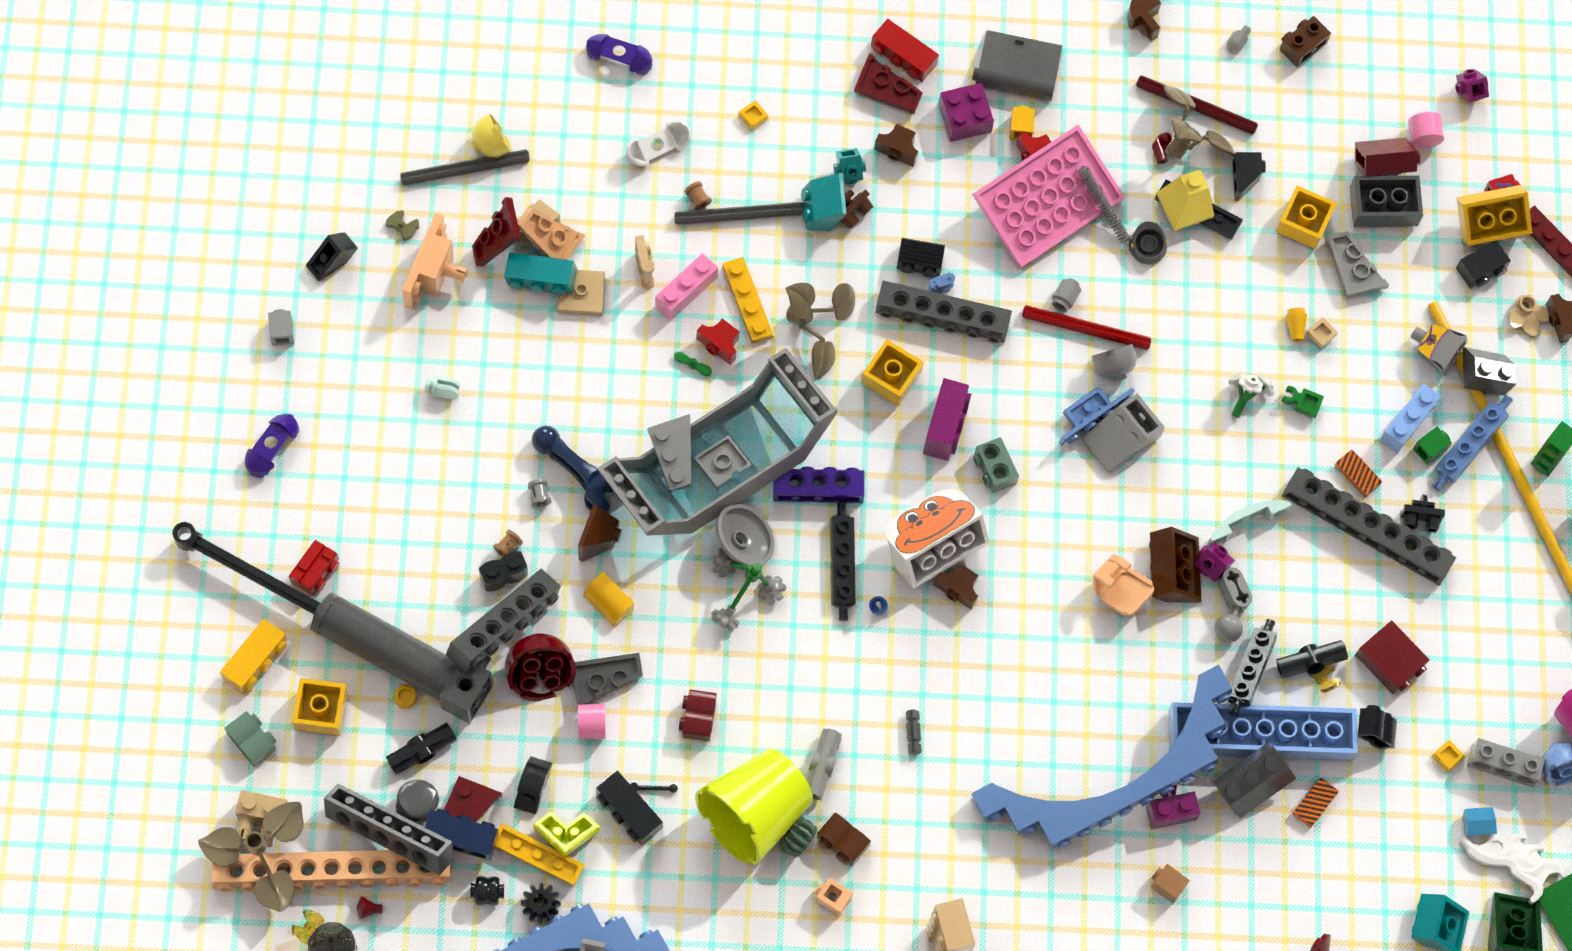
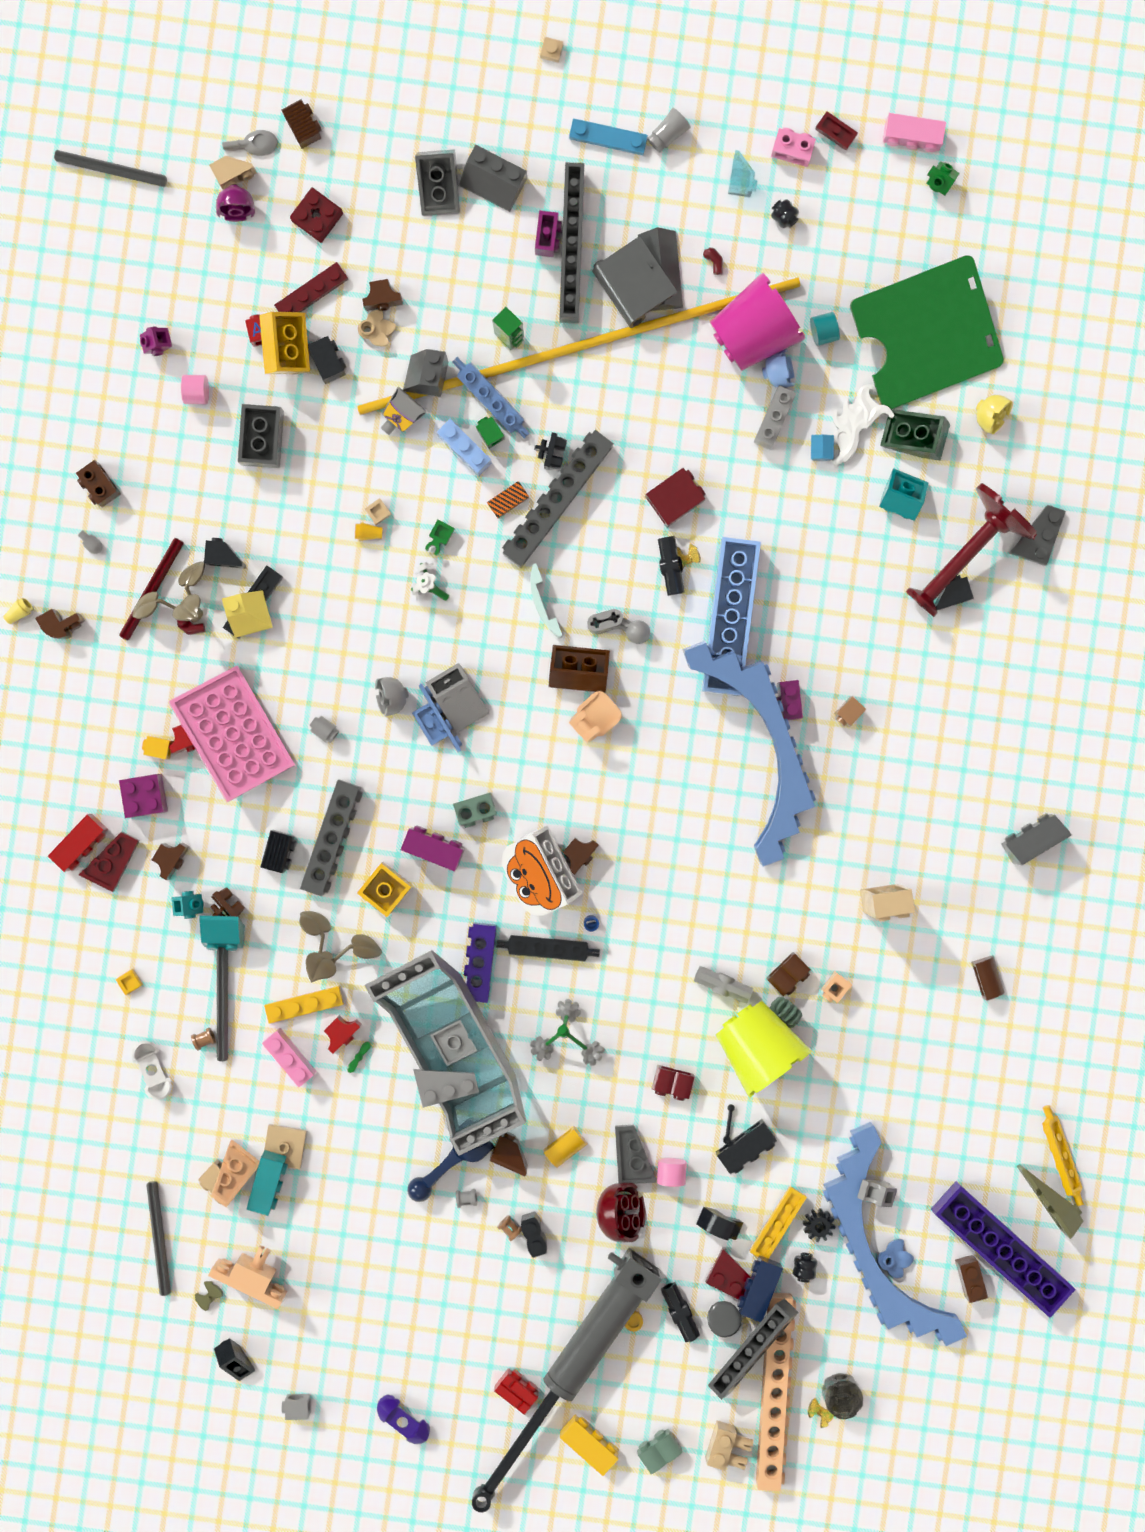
camera: 80 degrees left, 20 degrees up
dark tan plant [198,802,304,912] -> none
yellow brick [292,678,348,736] -> none
dark red rock [356,896,383,919] -> none
light aqua arm [424,376,460,400] -> none
dark grey brick [446,568,561,673] -> none
light yellow cylinder [471,114,512,158] -> none
dark red wing [472,197,521,267] -> none
neon yellow brick [533,811,600,857] -> none
dark purple piece [586,34,653,75] -> none
tan plate [635,235,654,289] -> none
light grey dish [715,504,775,565] -> none
dark grey axle [906,709,922,755] -> none
medium blue piece [927,273,955,294] -> none
dark grey door [972,30,1063,101] -> none
red axle [1022,305,1151,350] -> none
light grey piece [1077,166,1132,244] -> none
dark grey piece [1129,221,1167,264] -> none
magenta brick [1194,543,1235,582] -> none
dark grey slope [1213,741,1297,819] -> none
plate [1228,619,1277,717] -> none
yellow brick [1276,185,1337,249] -> none
tile [1293,777,1339,828] -> none
light grey wing [1326,231,1389,298] -> none
dark red brick [1355,137,1420,176] -> none
black brick [1357,705,1397,749] -> none
yellow tile [1431,739,1465,772] -> none

